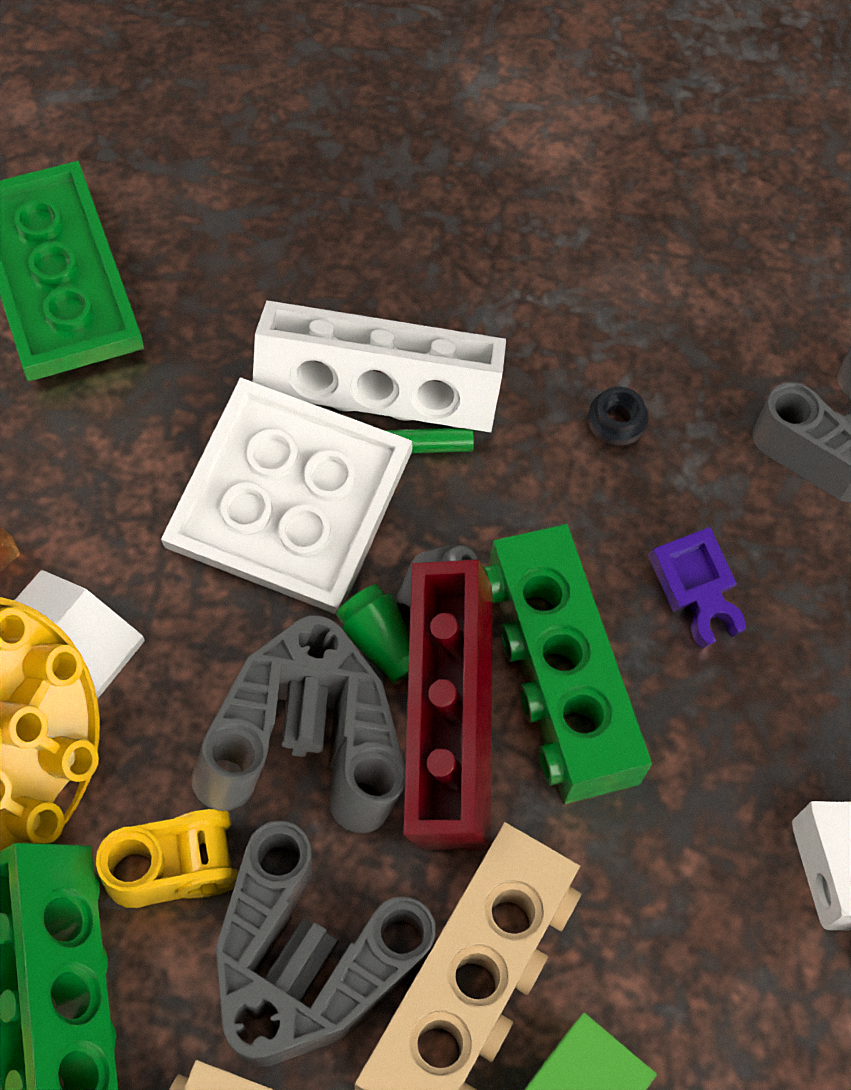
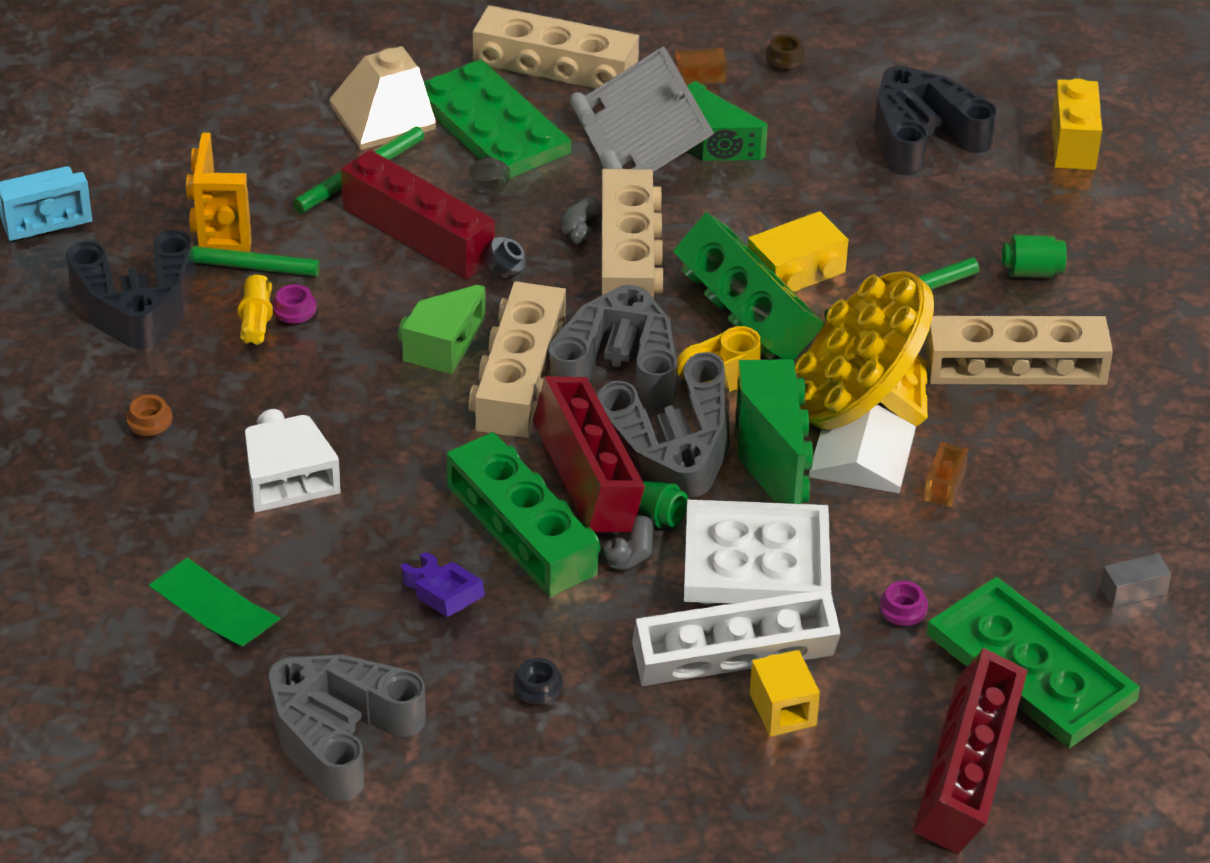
camera: 165 degrees right, 20 degrees down
none -> green slope [734,359,813,504]
none -> yellow brick [750,650,820,737]
none -> magenta plate [879,581,928,626]
none -> dark red brick [913,648,1028,854]

